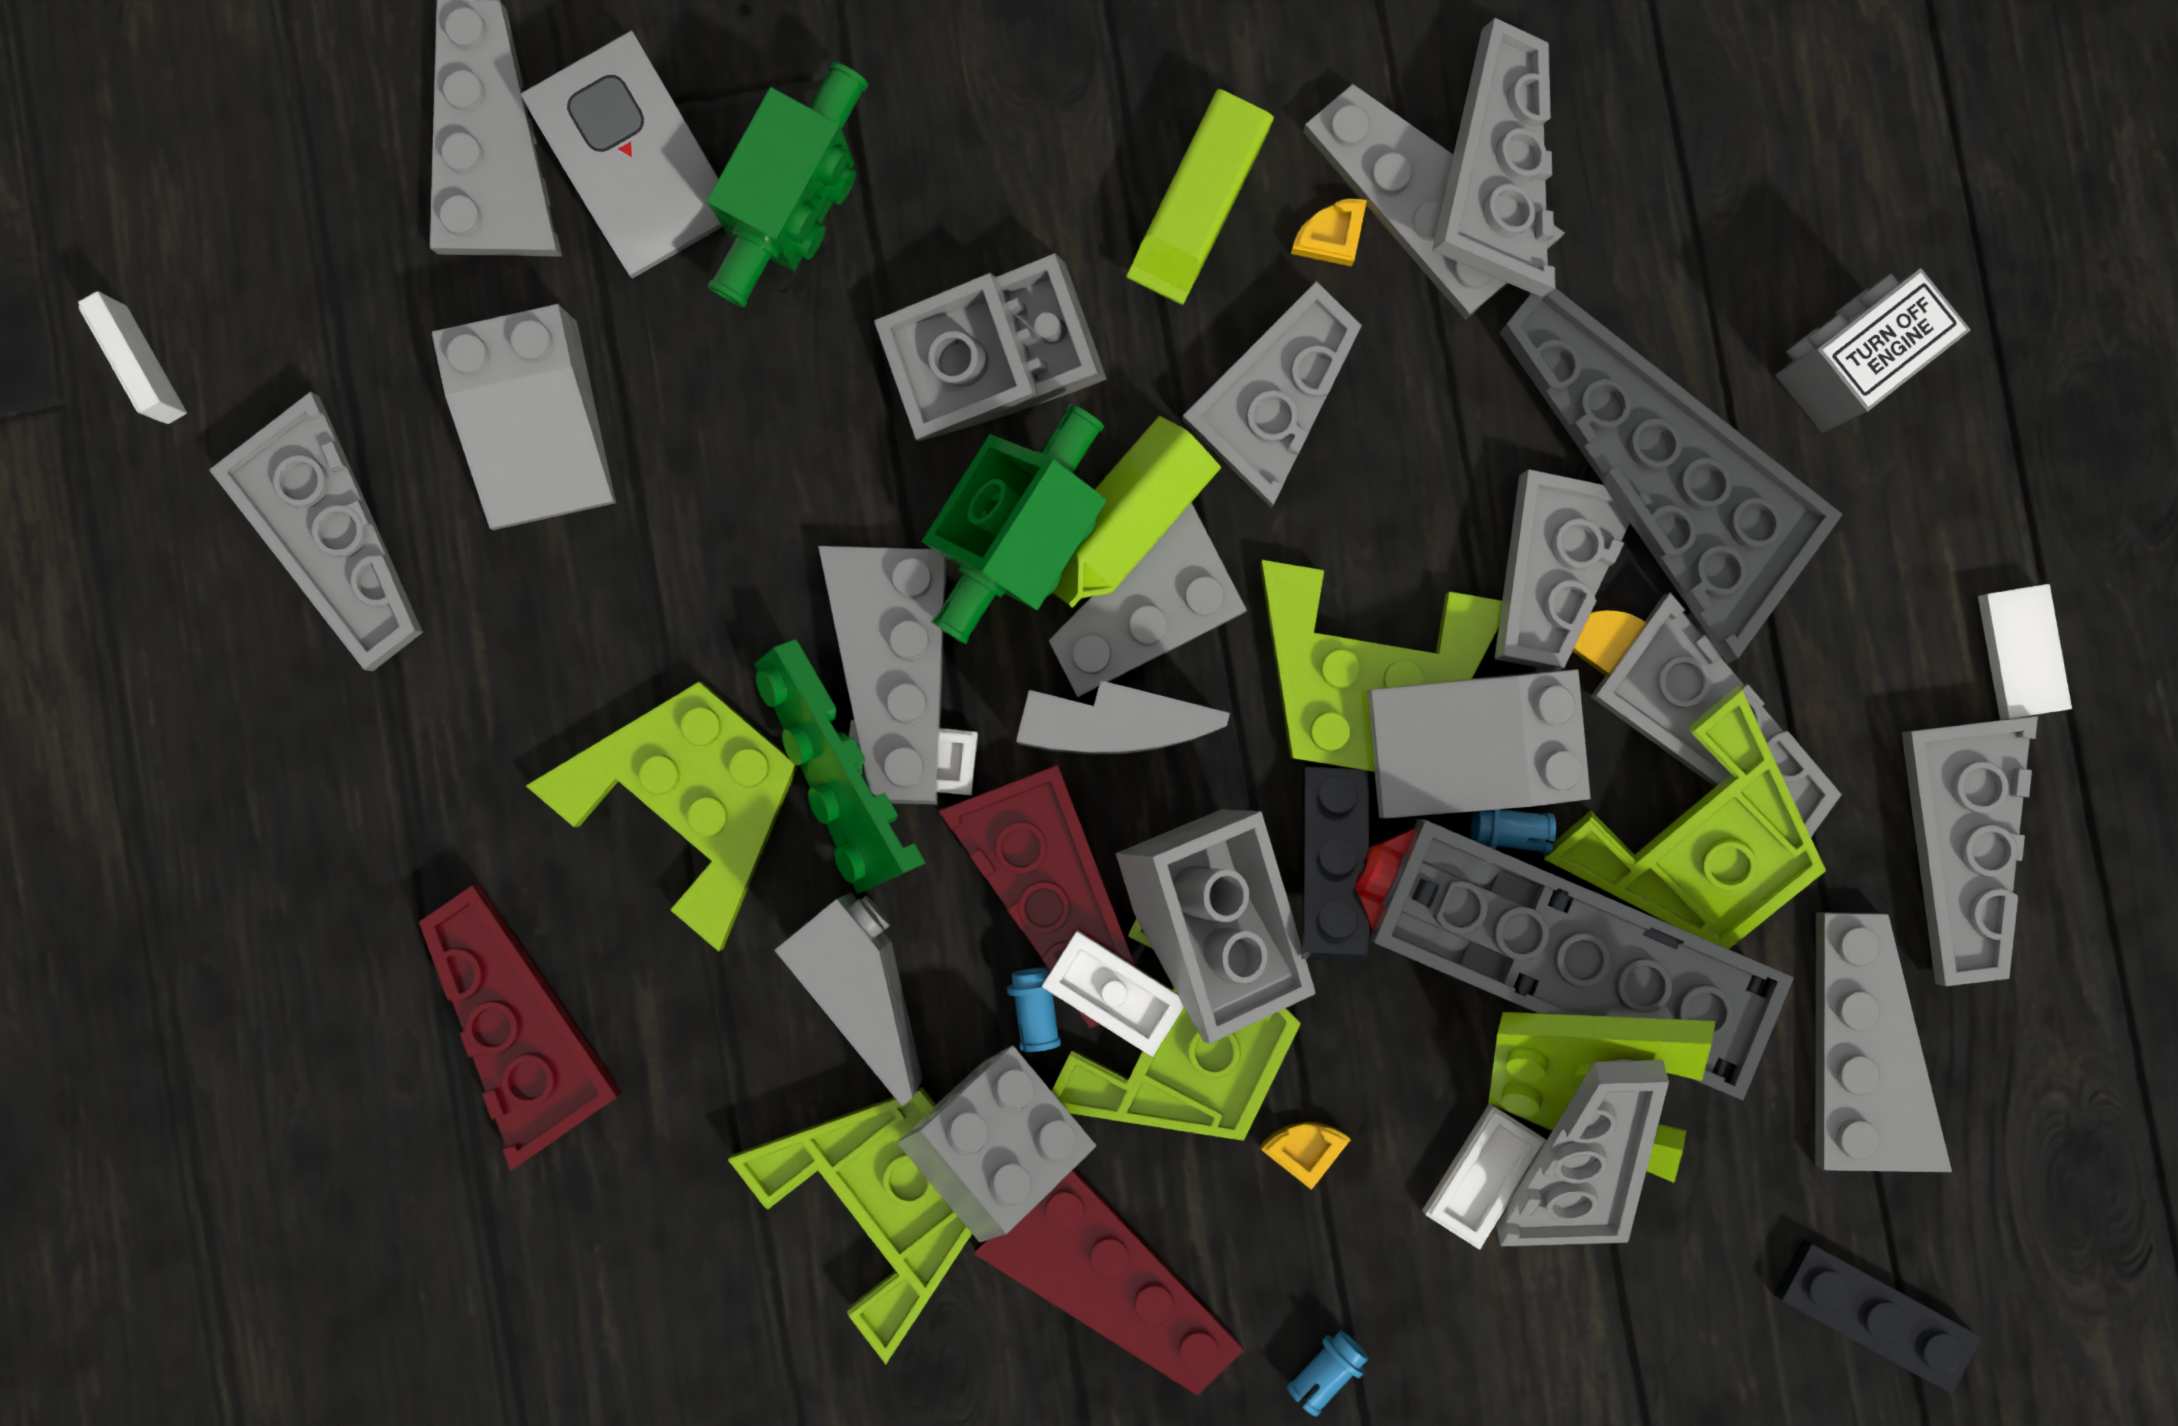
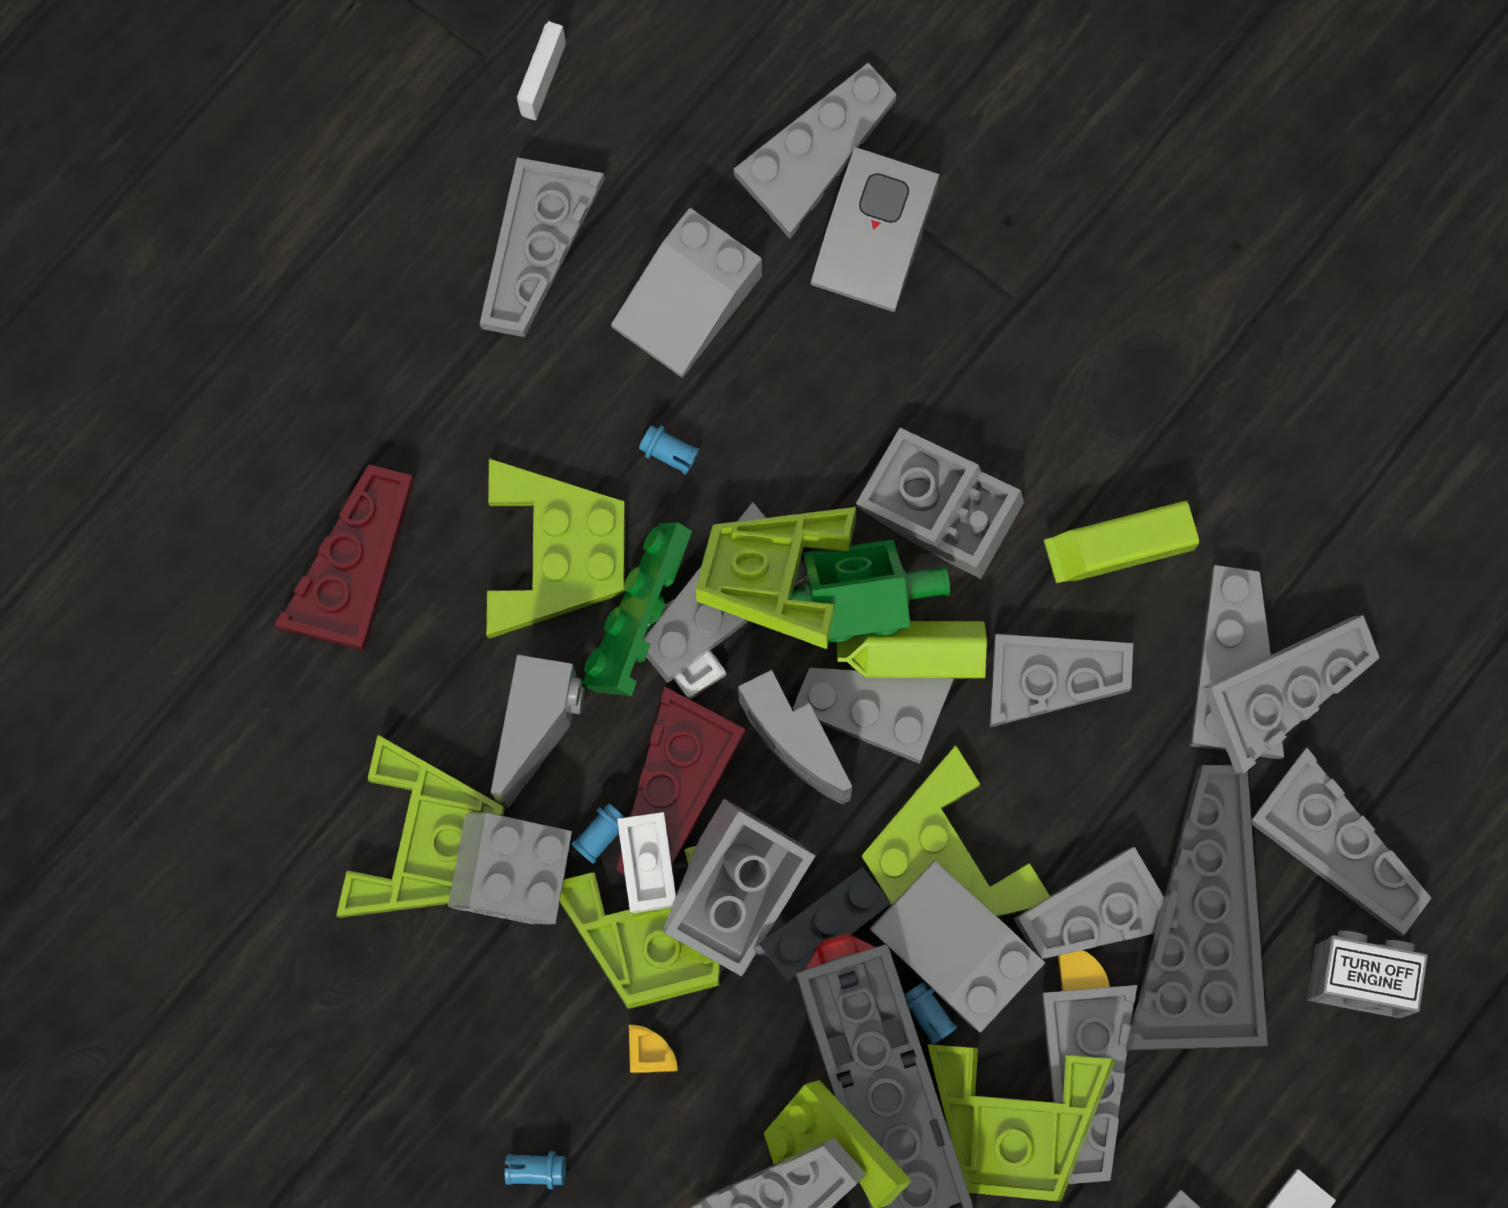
camera: 55 degrees right, 10 degrees down
green brick [707,62,868,308] -> none
dark red wing [973,1168,1244,1395] -> none
yellow tile [1291,199,1367,266] -> none
white tile [1422,1104,1547,1250] -> none
none -> dark azure pin [639,425,700,475]
none -> lime wing [695,507,856,649]
none -> light grey wing [1251,748,1431,937]

